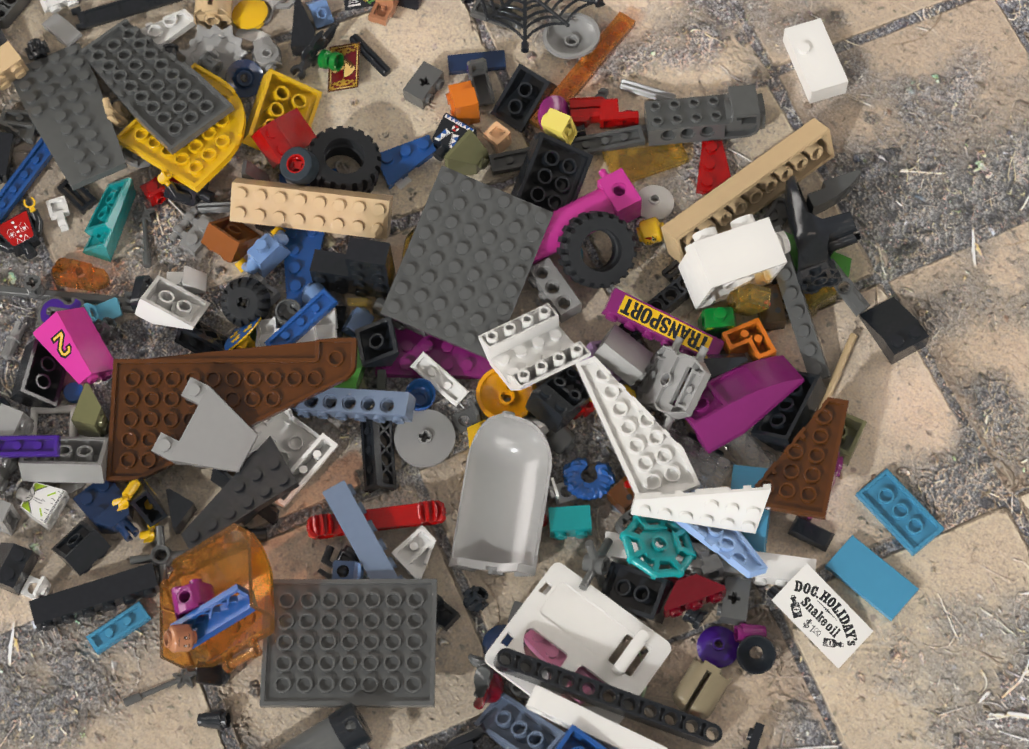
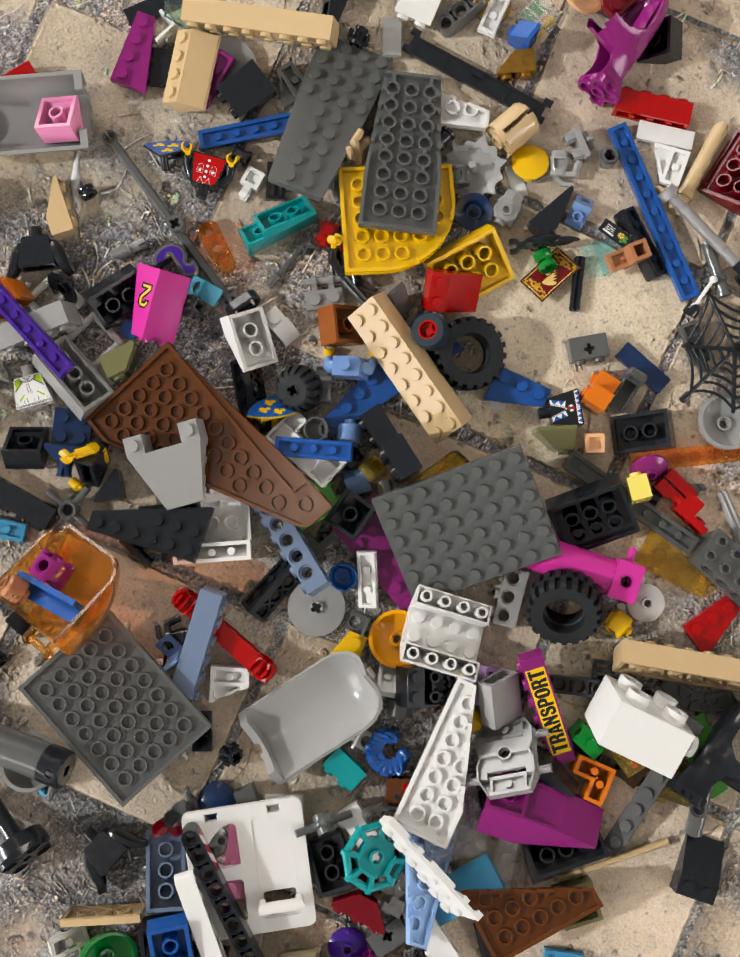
camera: 40 degrees right, 20 degrees up
none -> black bush [229,143,253,167]
none -> clear light blue piece [580,238,614,279]

